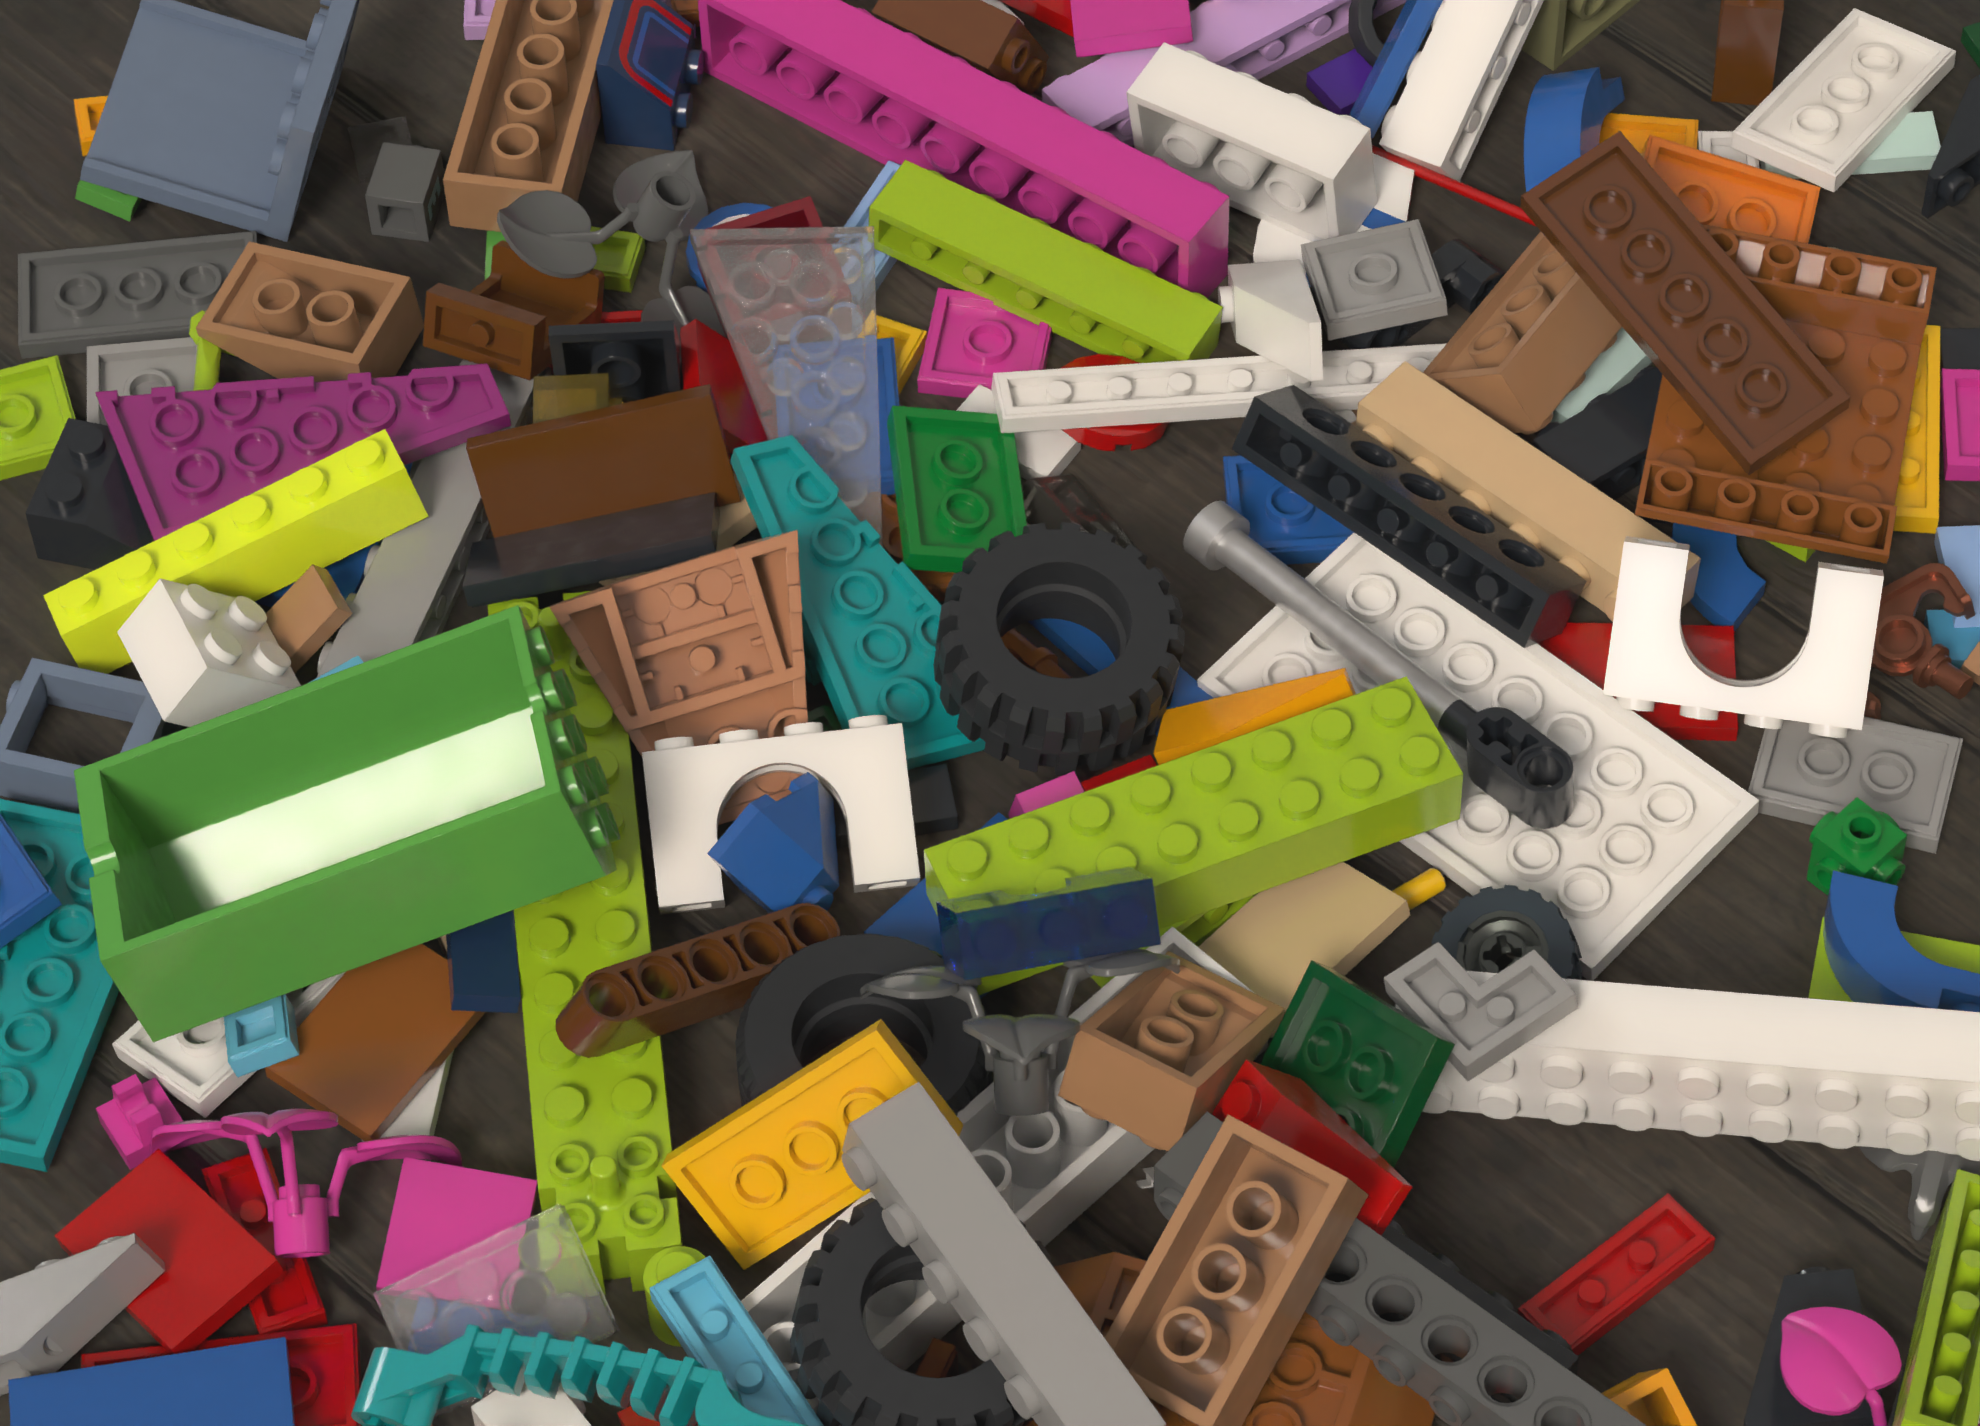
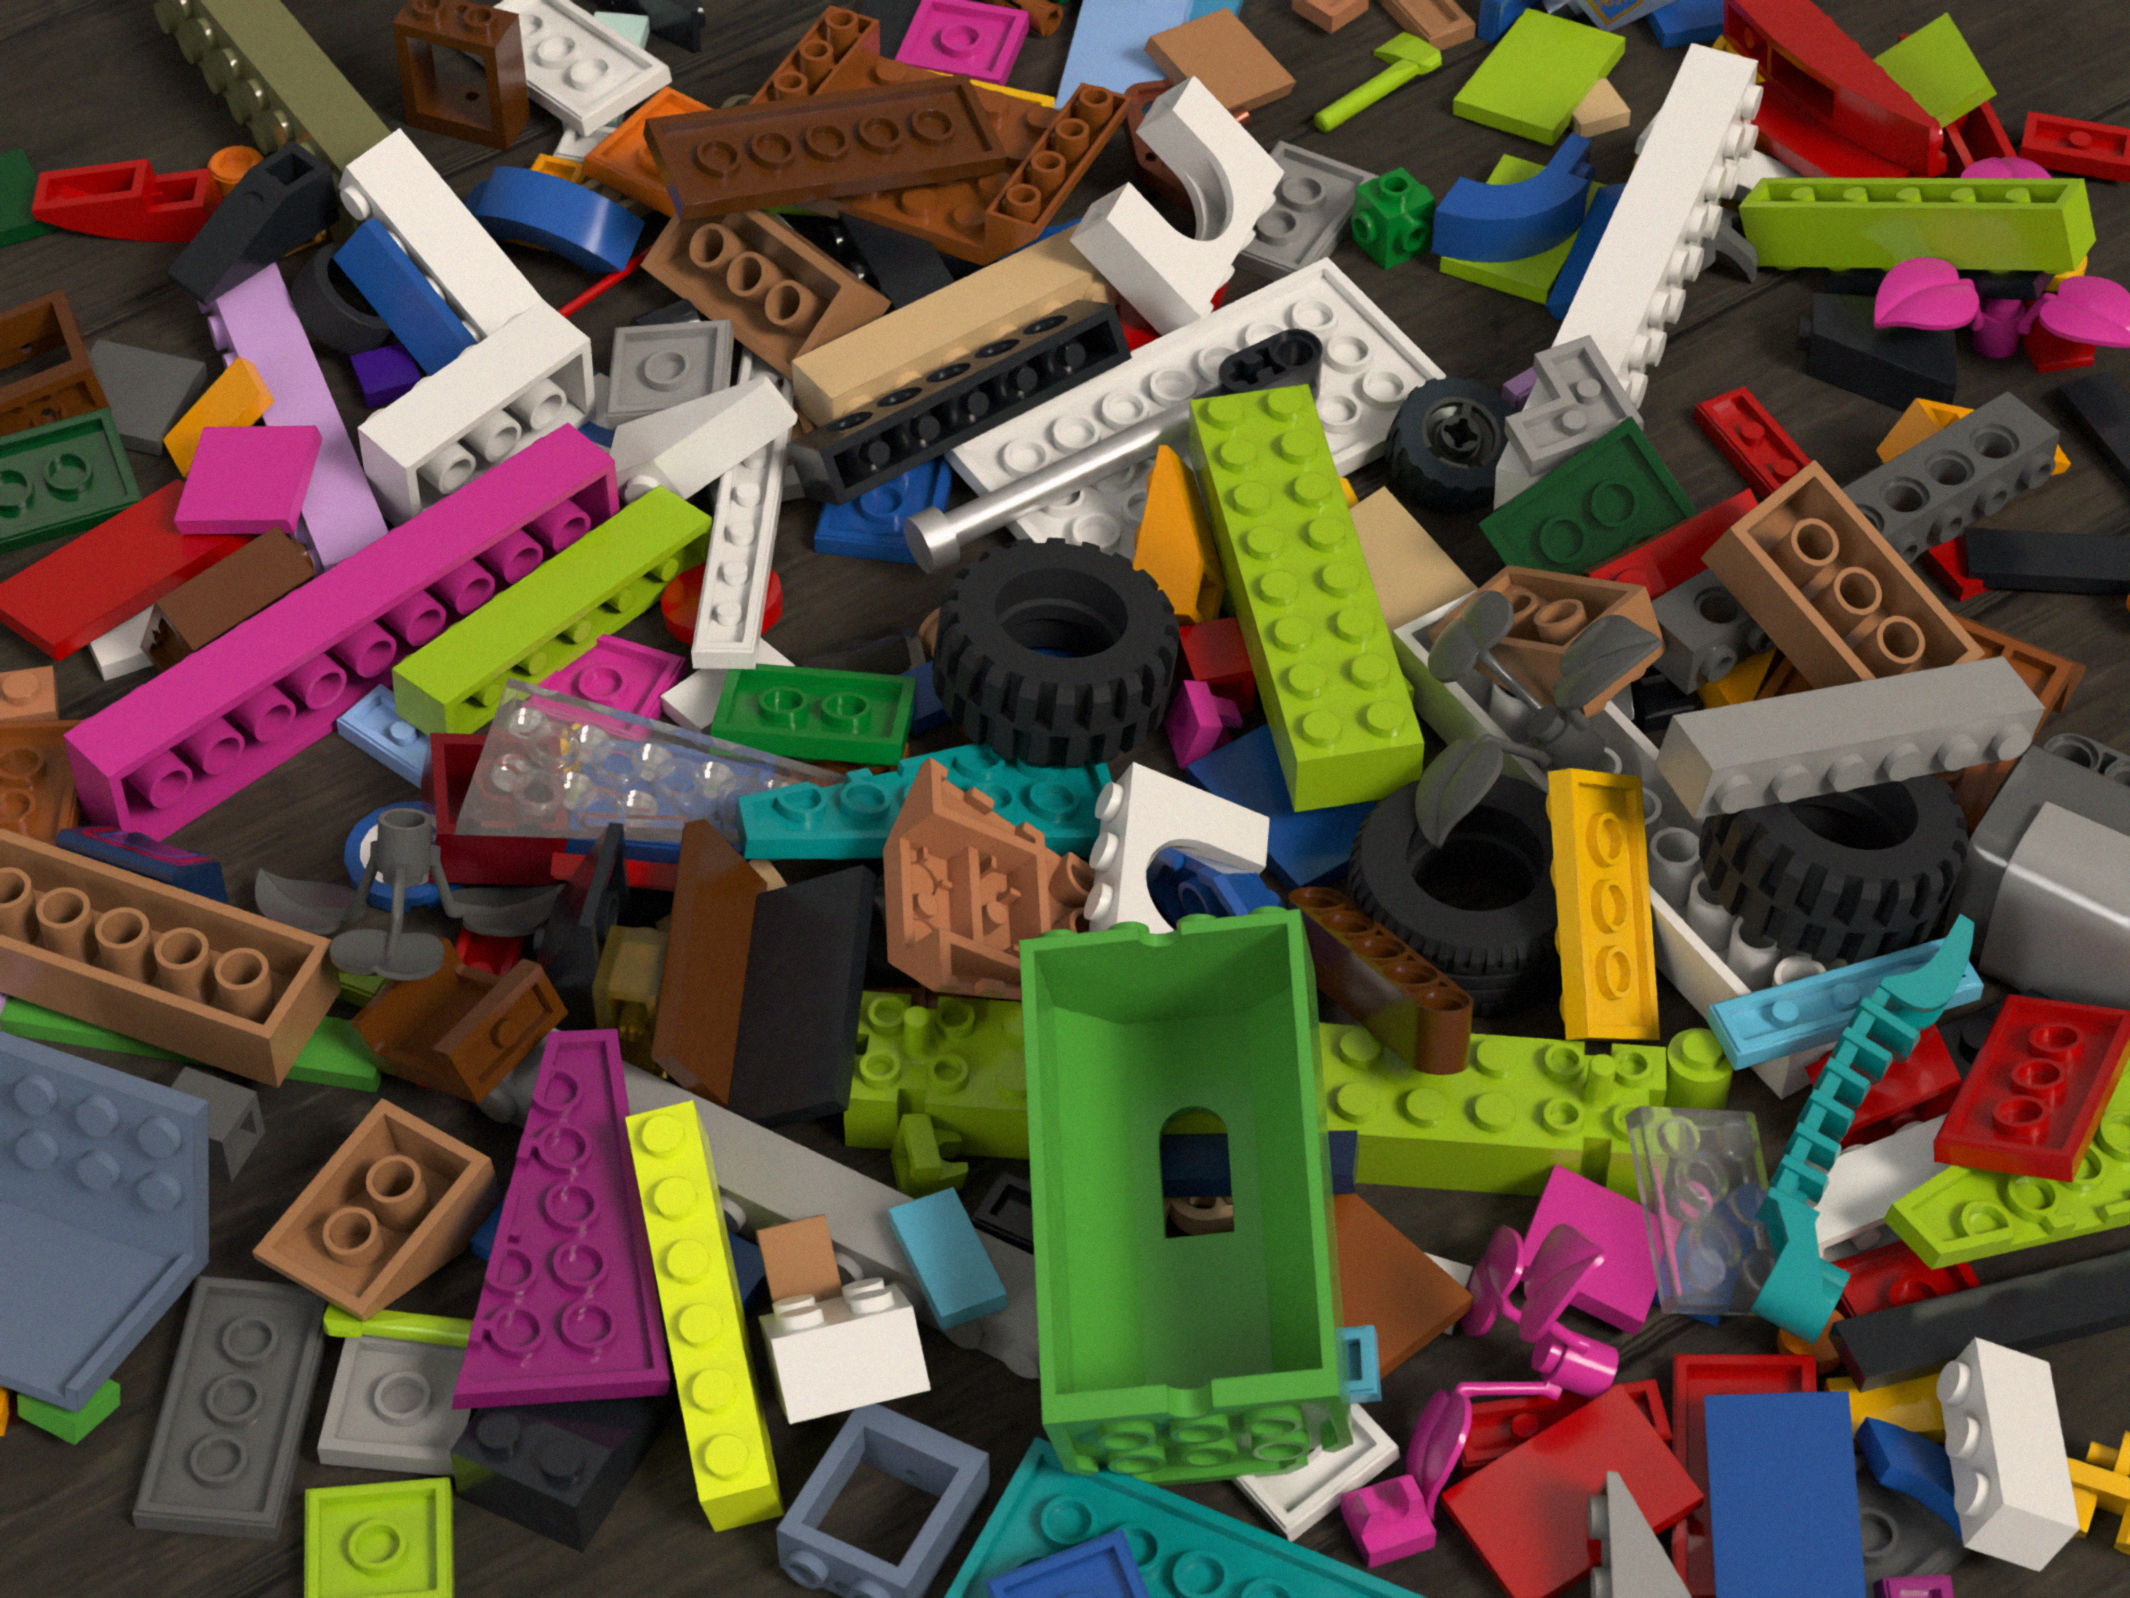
camera: 80 degrees left, 5 degrees down
clear blue arch [936,867,1161,980] -> none

